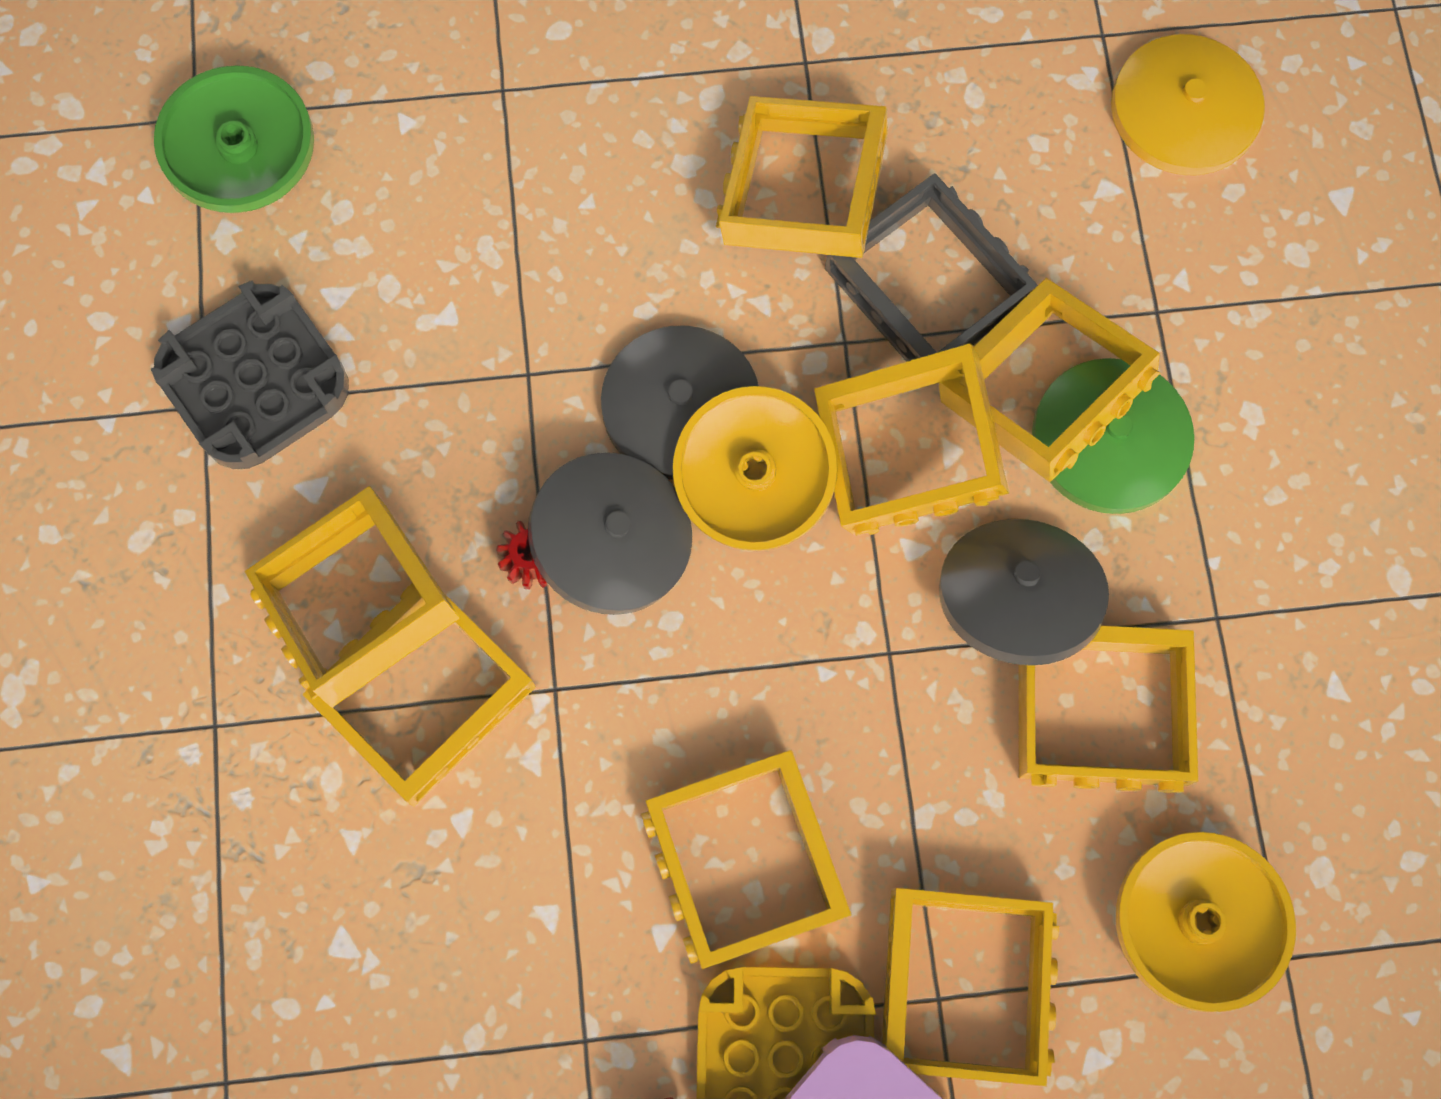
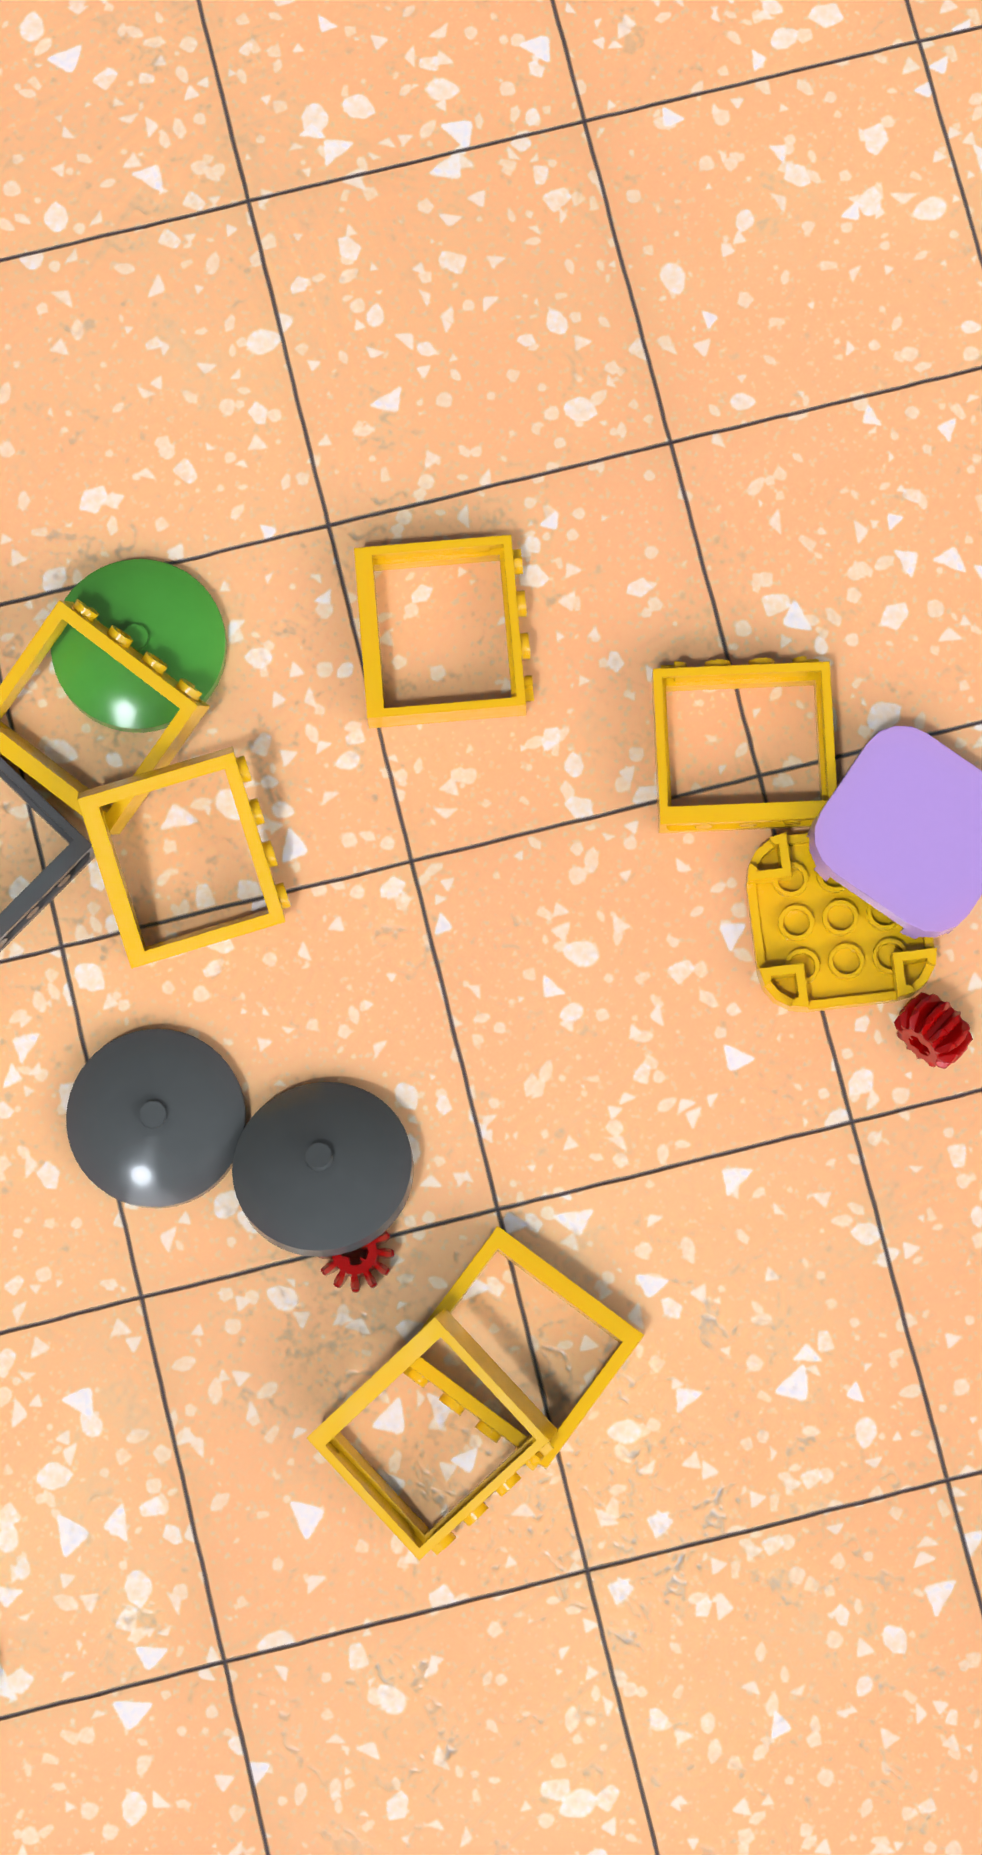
camera: 90 degrees left, 5 degrees up
dark grey tile [151,280,349,469] -> none
yellow window [641,749,852,970] -> none
yellow dish [673,386,837,551] -> none
dark grey dish [939,519,1109,665] -> none
yellow dish [1116,832,1296,1012] -> none

